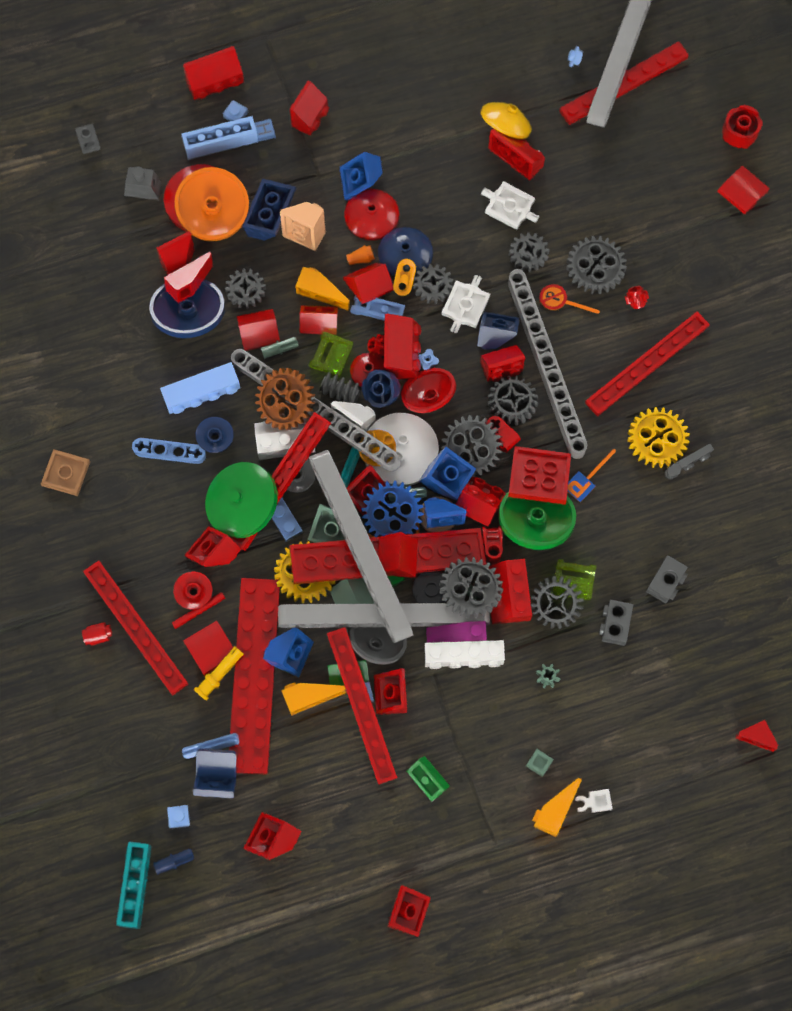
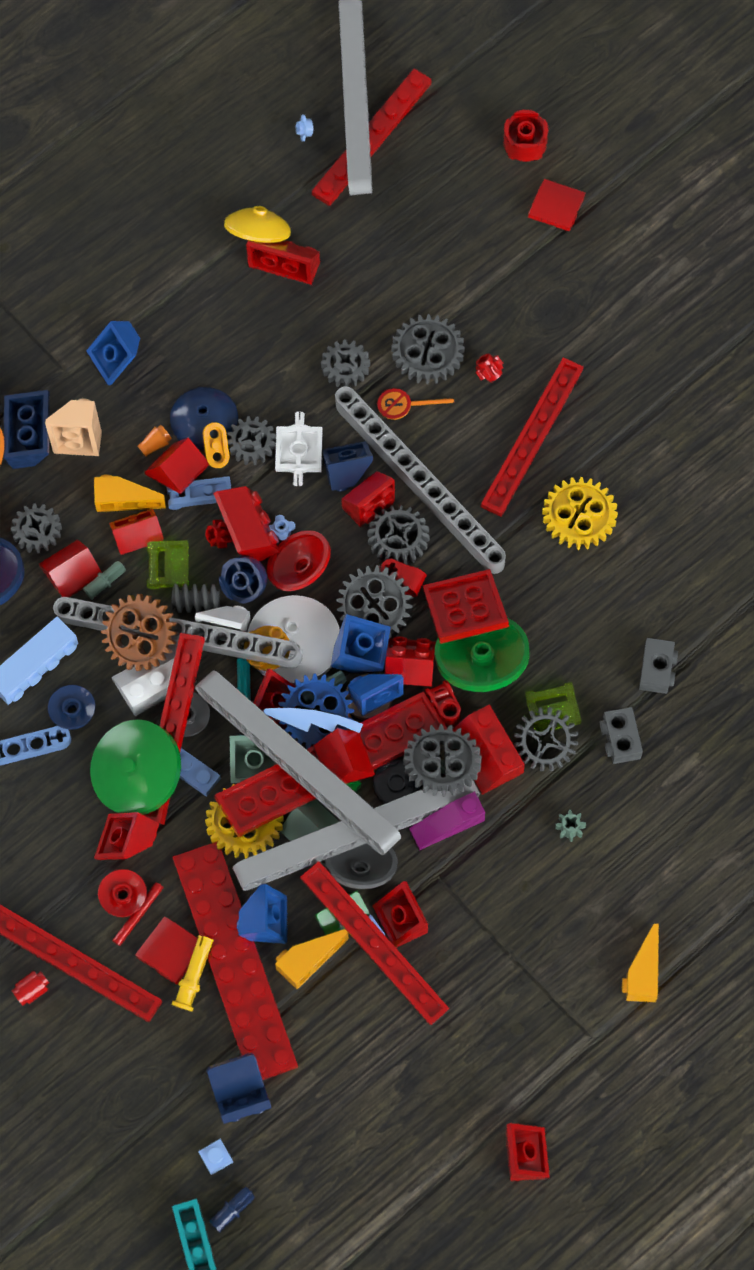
camera: 20 degrees left, 5 degrees down
medium blue axle [182,733,240,759] -> none
red slope [243,812,302,860] -> none
red slope [290,81,329,136] -> none
red dish [344,189,399,240] -> none
red dish [350,353,387,387] -> none
green slope [406,756,450,802] -> none
white brick [424,640,505,669] -> none
white plate [481,181,539,230] -> none
sand green tile [526,749,554,777] -> none
piece [568,449,616,503] -> none
white plate [575,789,612,813] -> none
dark grey hinge [664,444,714,480] -> none
none -> light blue slope [264,708,363,733]

